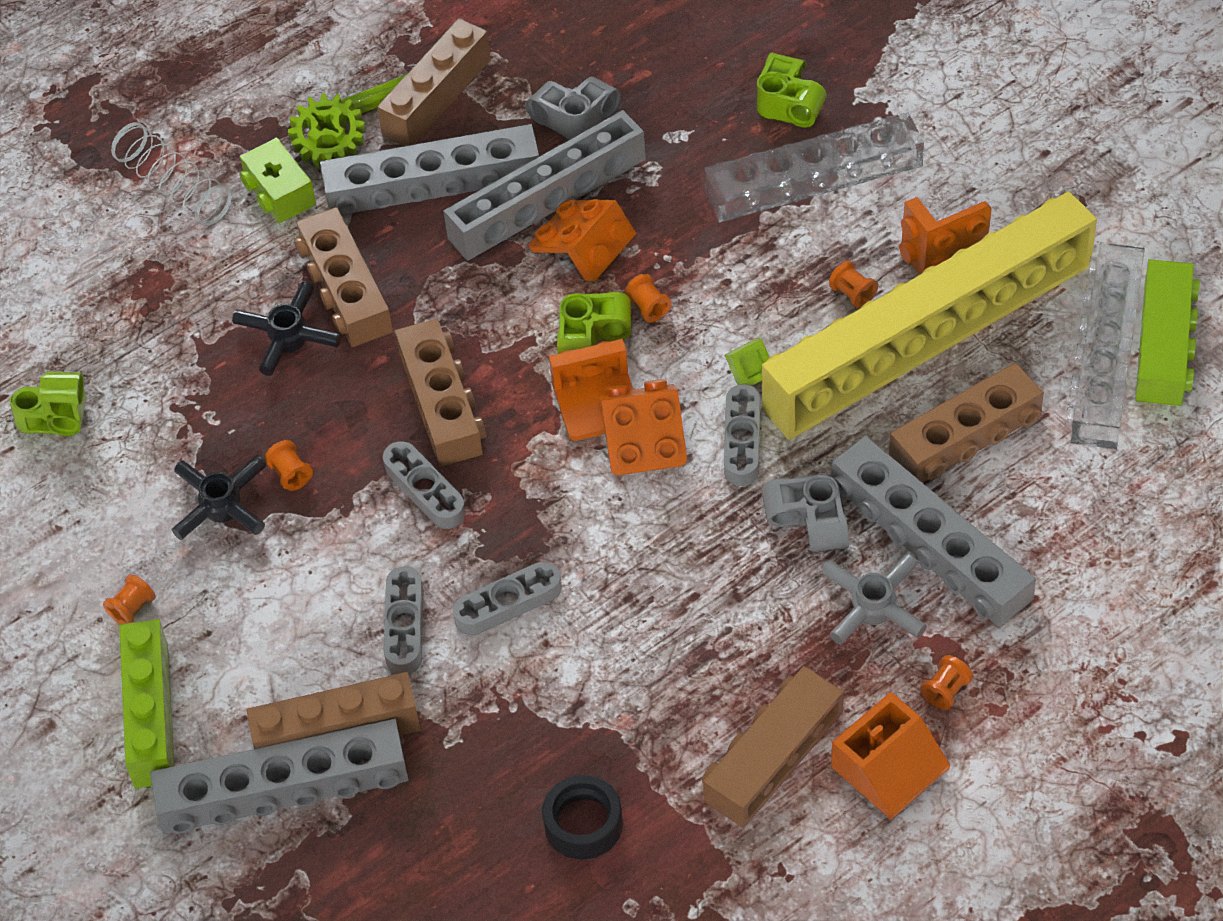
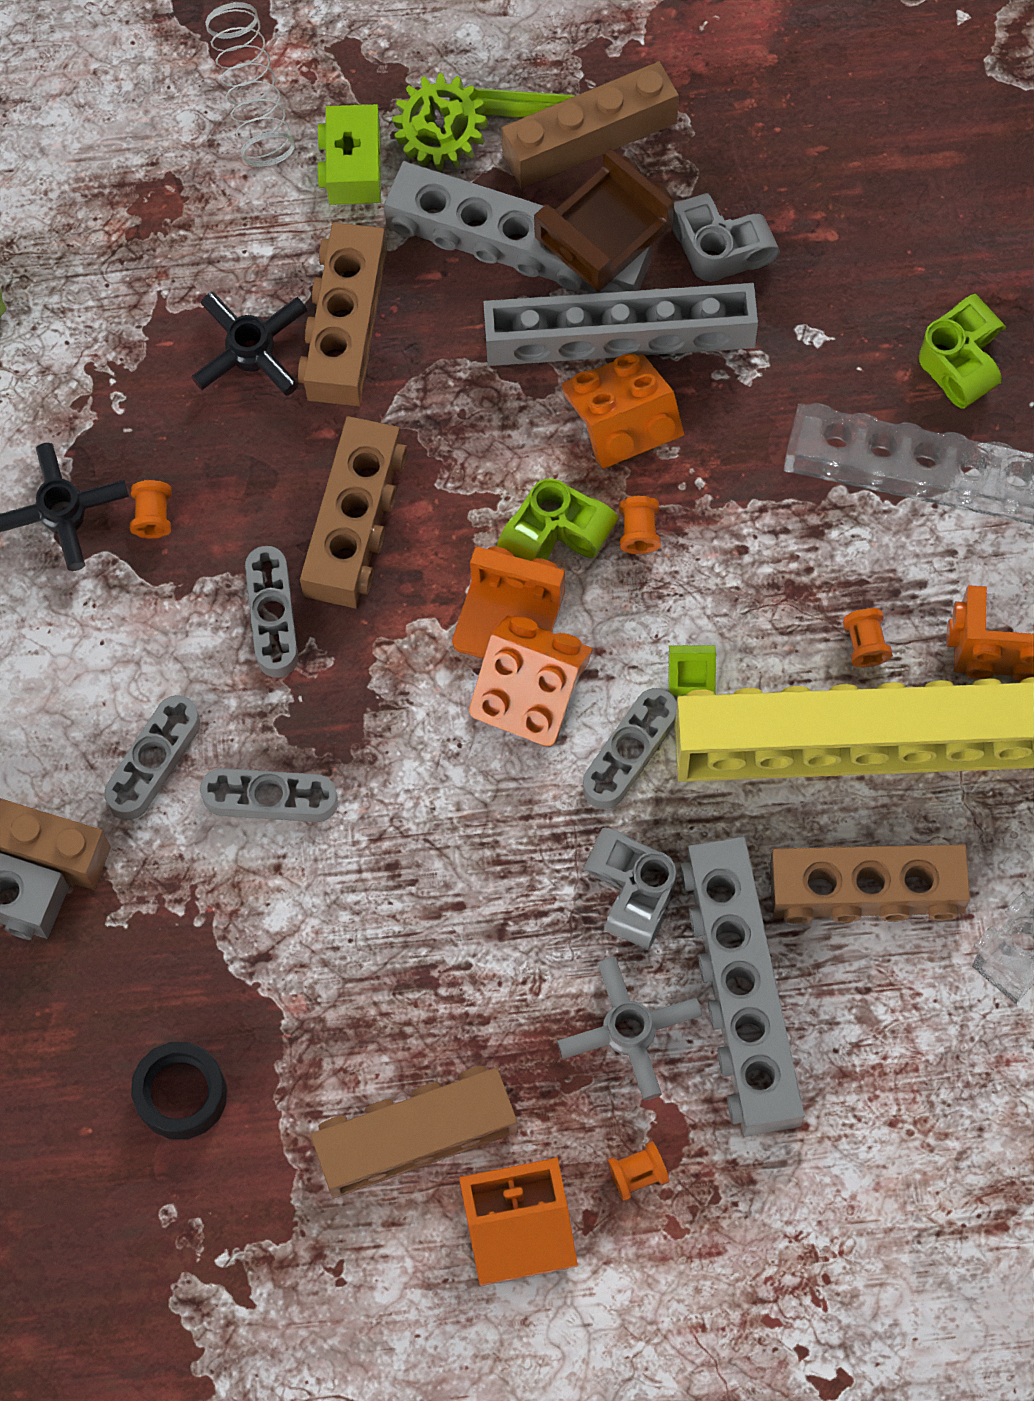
camera: 30 degrees right, 15 degrees up
none -> reddish brown panel [534,149,674,292]

